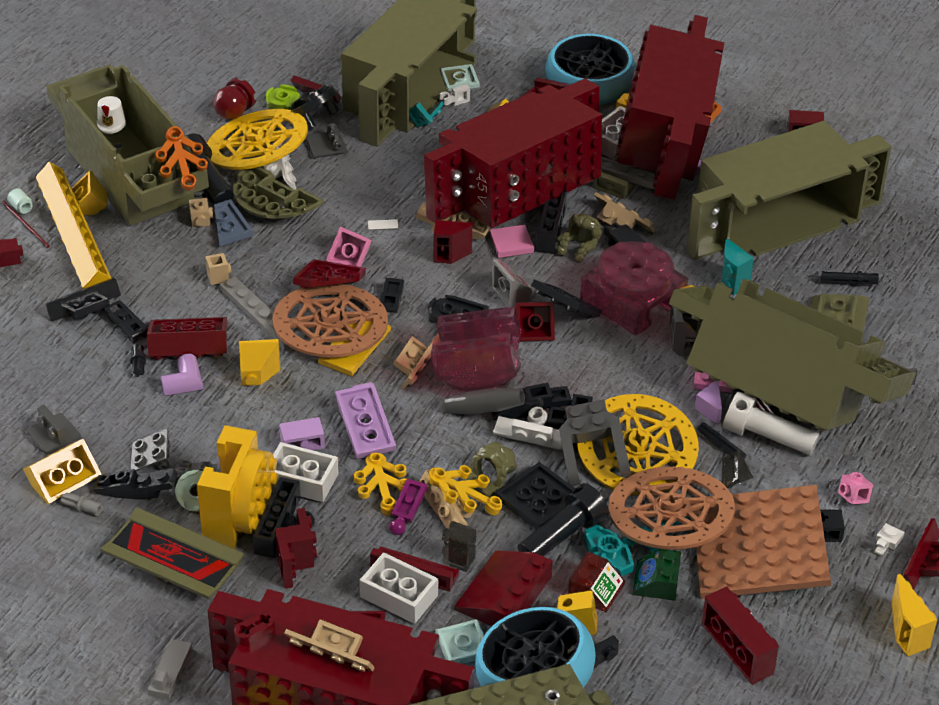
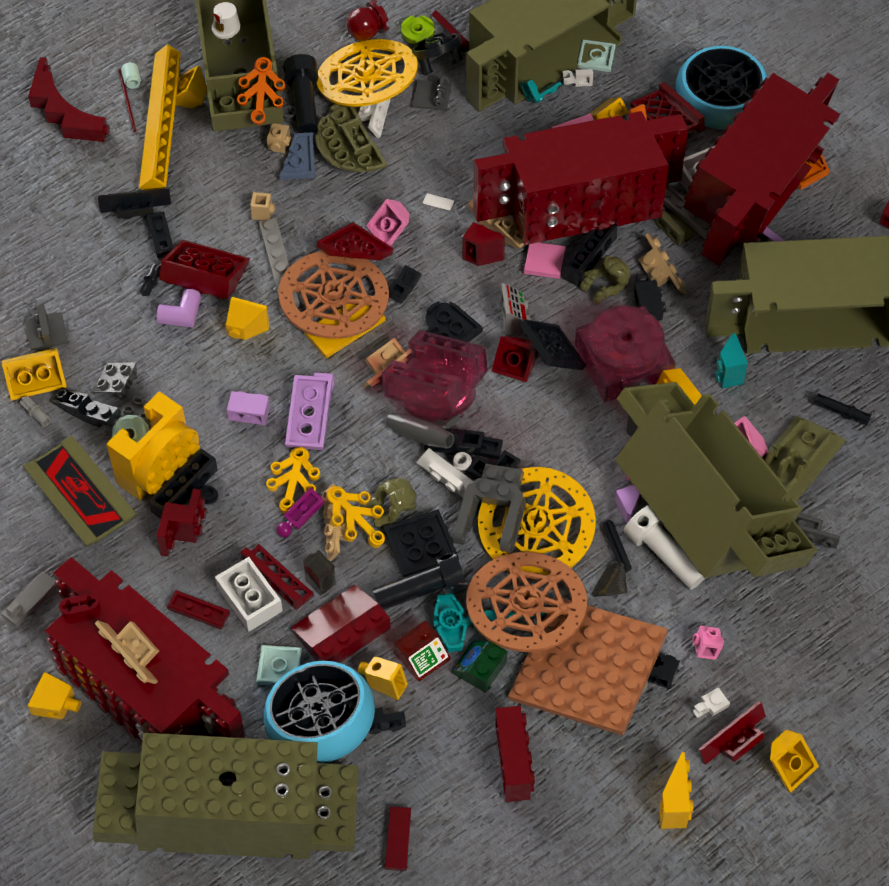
camera: 25 degrees right, 15 degrees up
white brick [273,442,338,502] -> none

